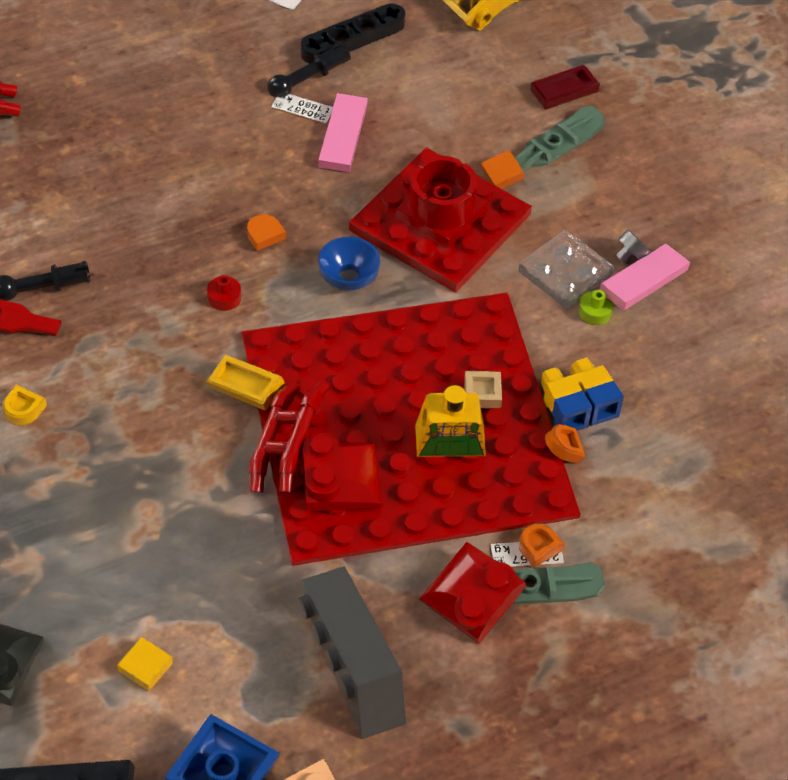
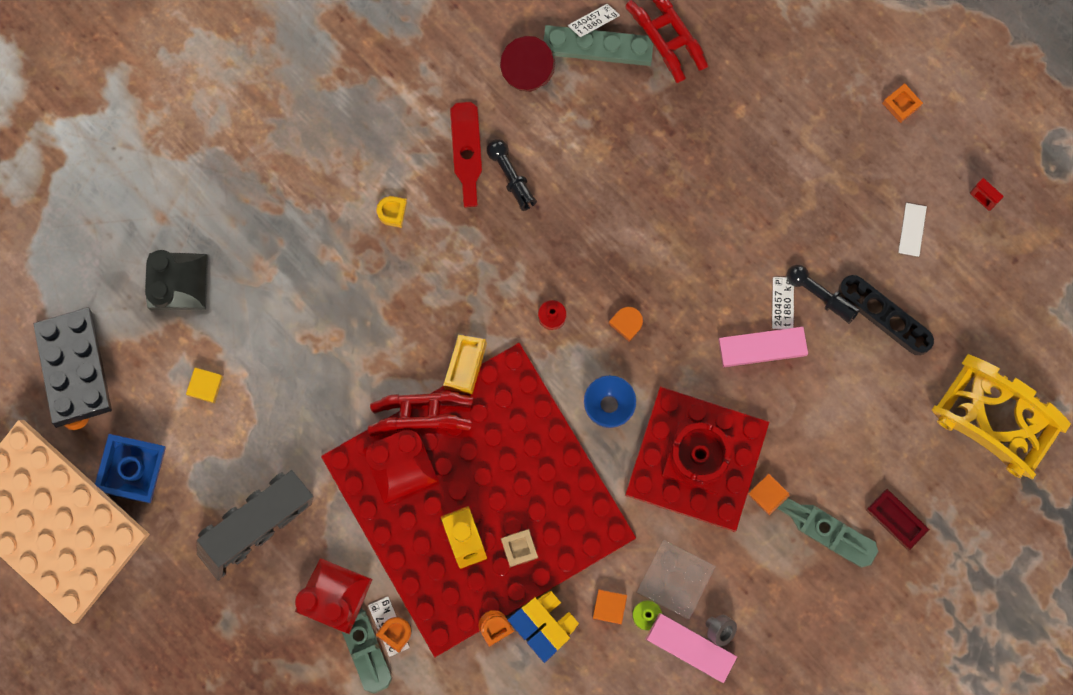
camera: 75 degrees right, 25 degrees up
none -> orange tile [593,589,627,625]

